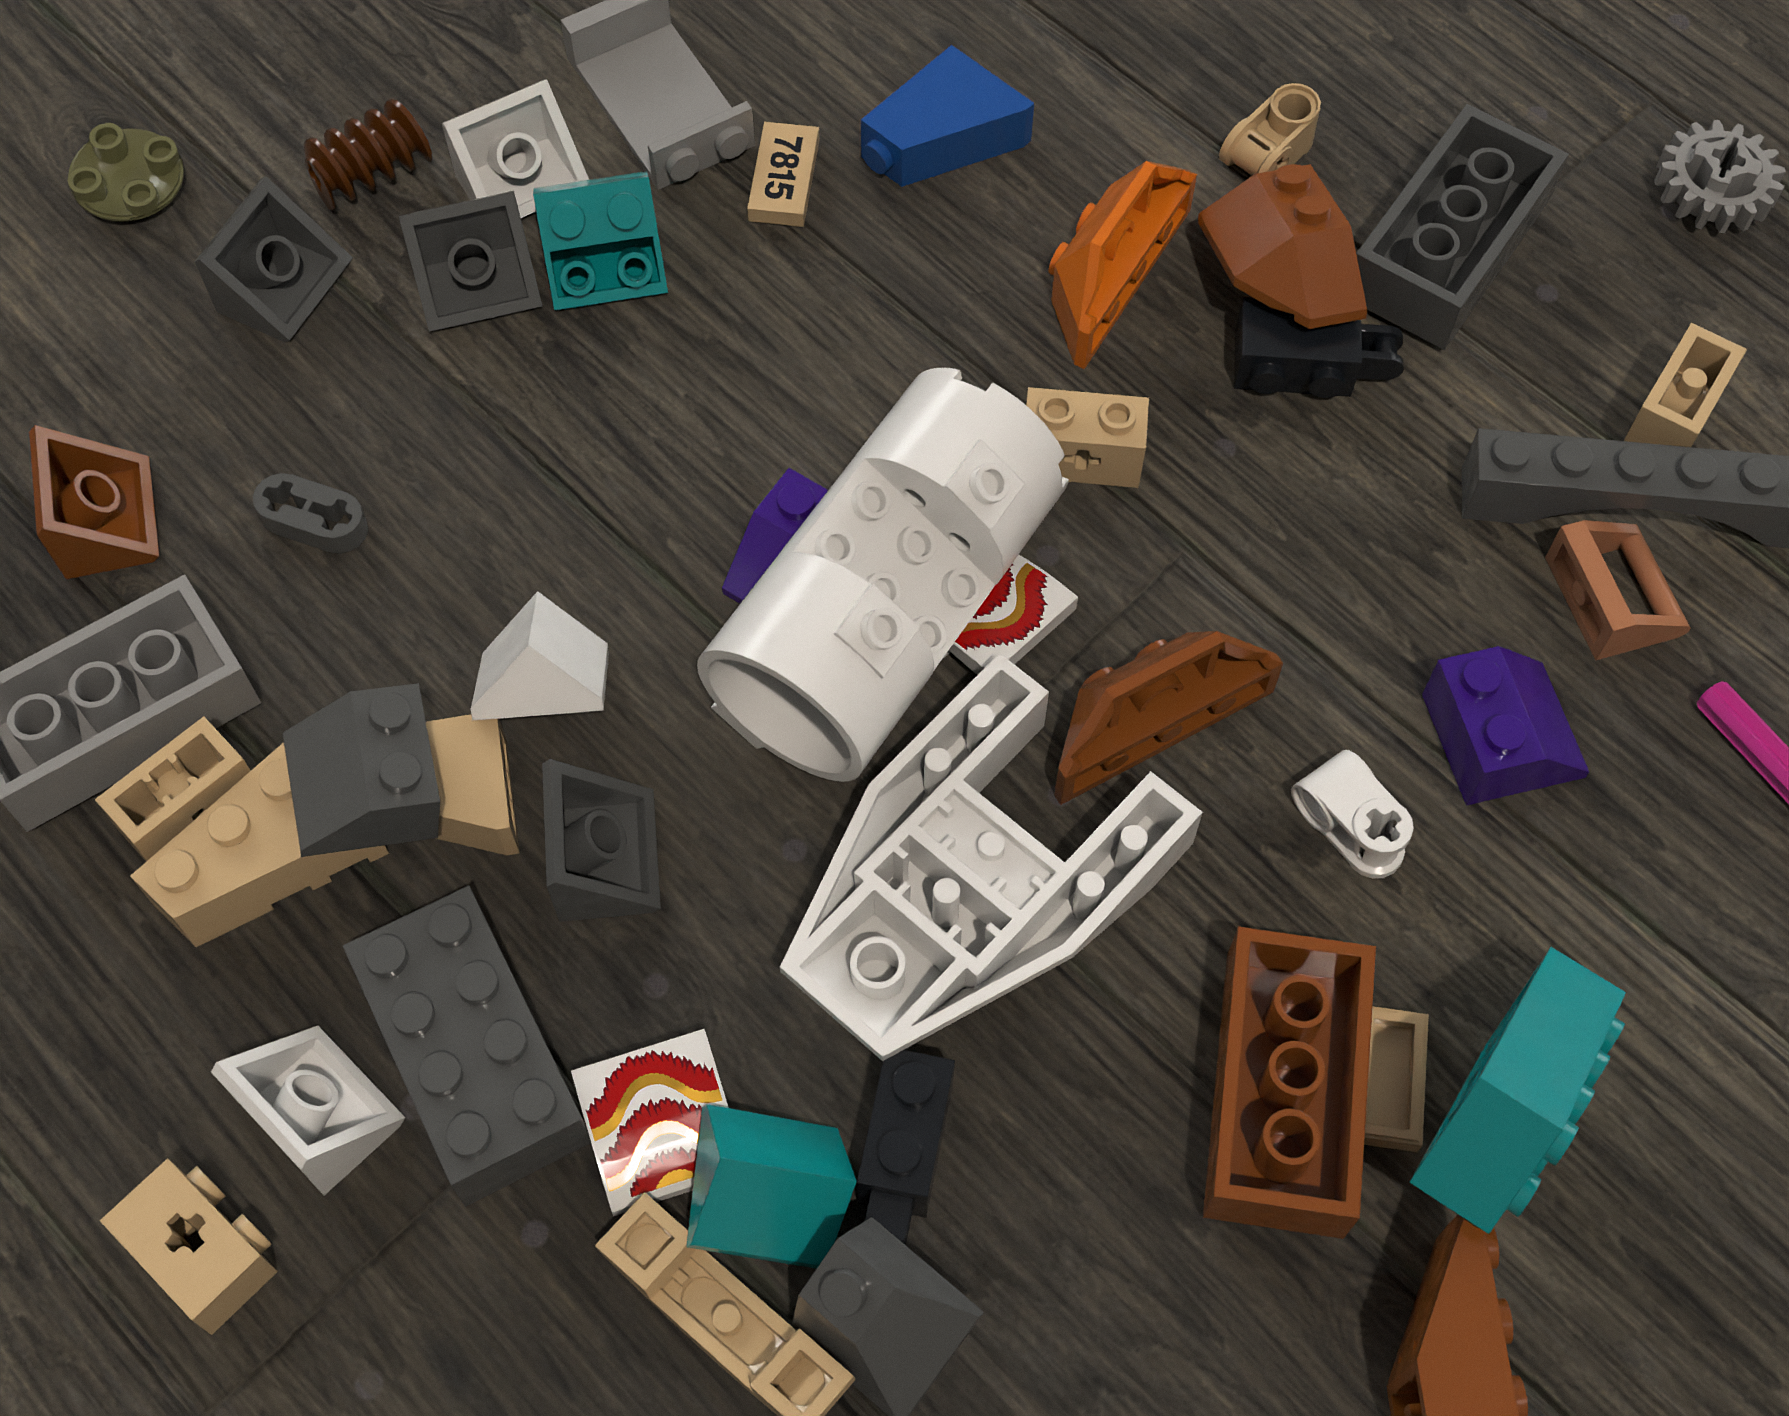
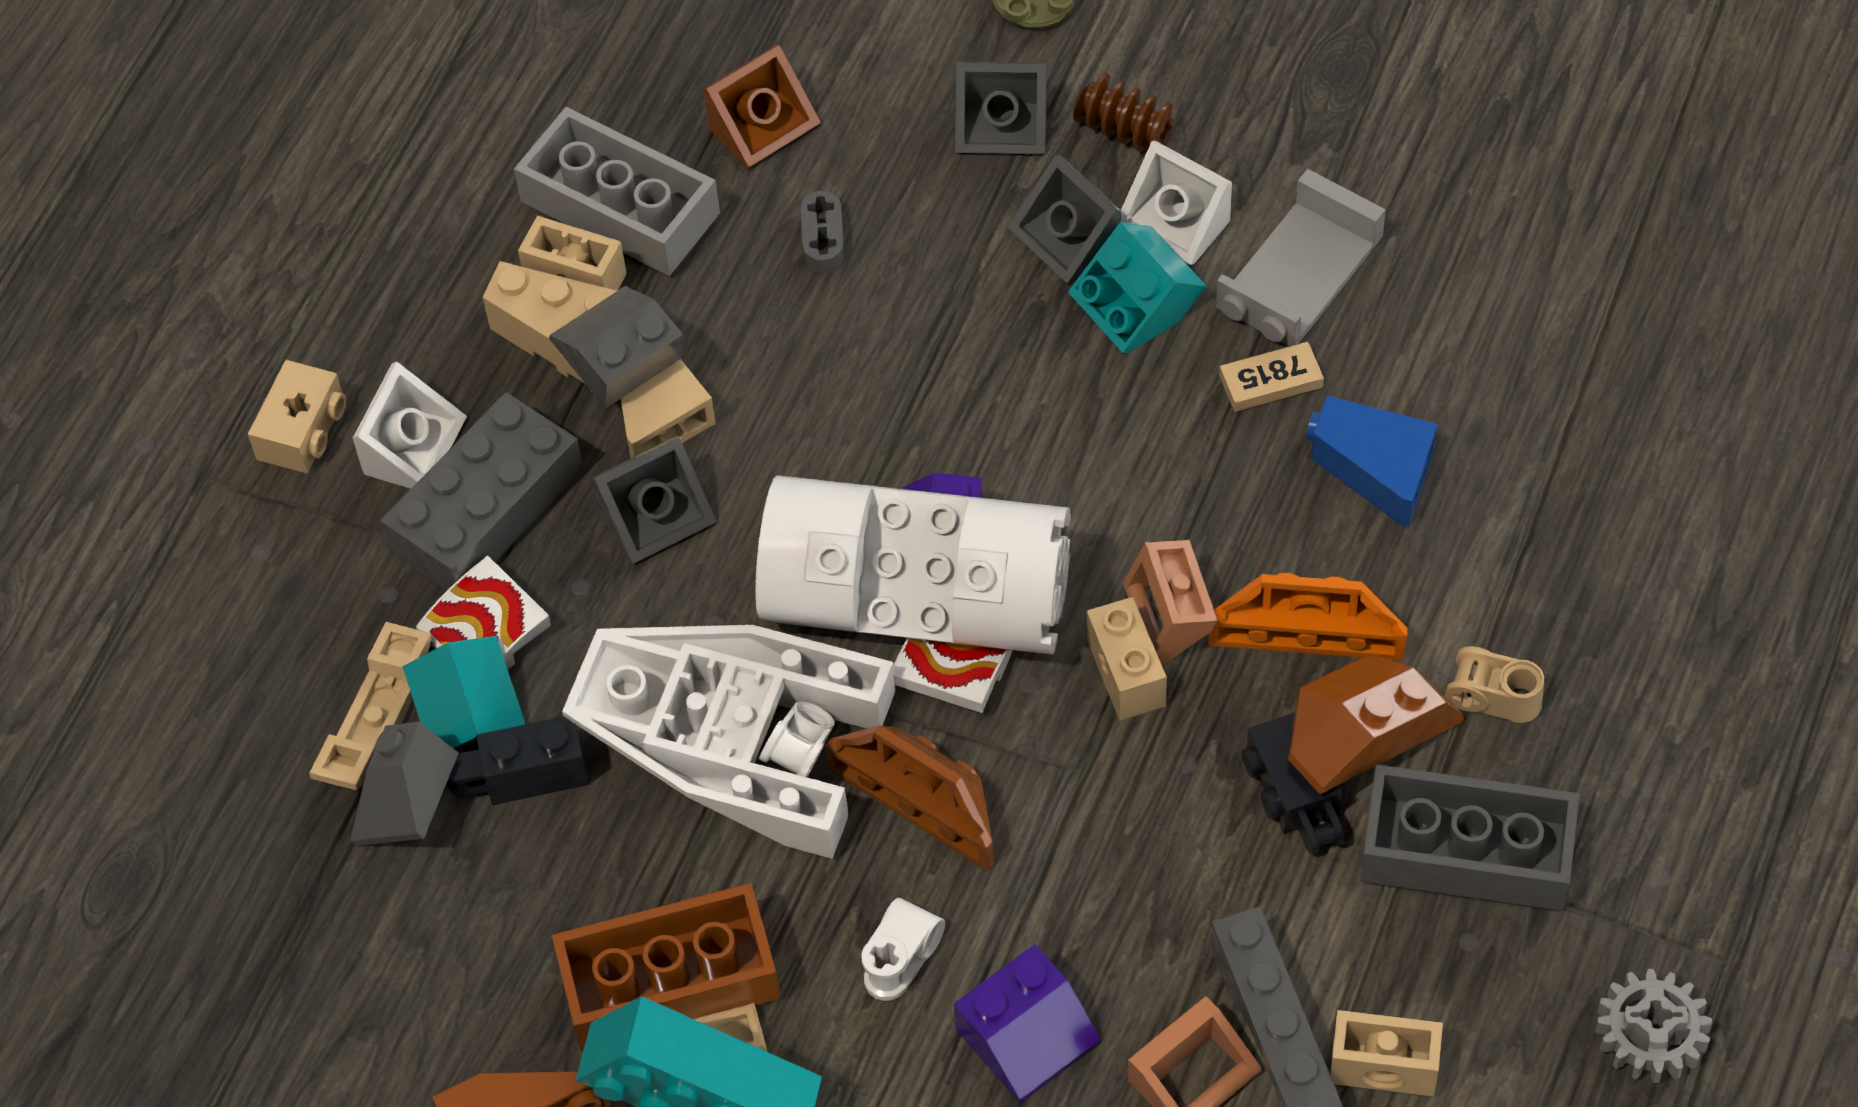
camera: 70 degrees right, 5 degrees down
white slope [471,591,609,721] -> none
none -> white piece [759,702,835,777]
none -> nougat tile [1123,540,1218,665]

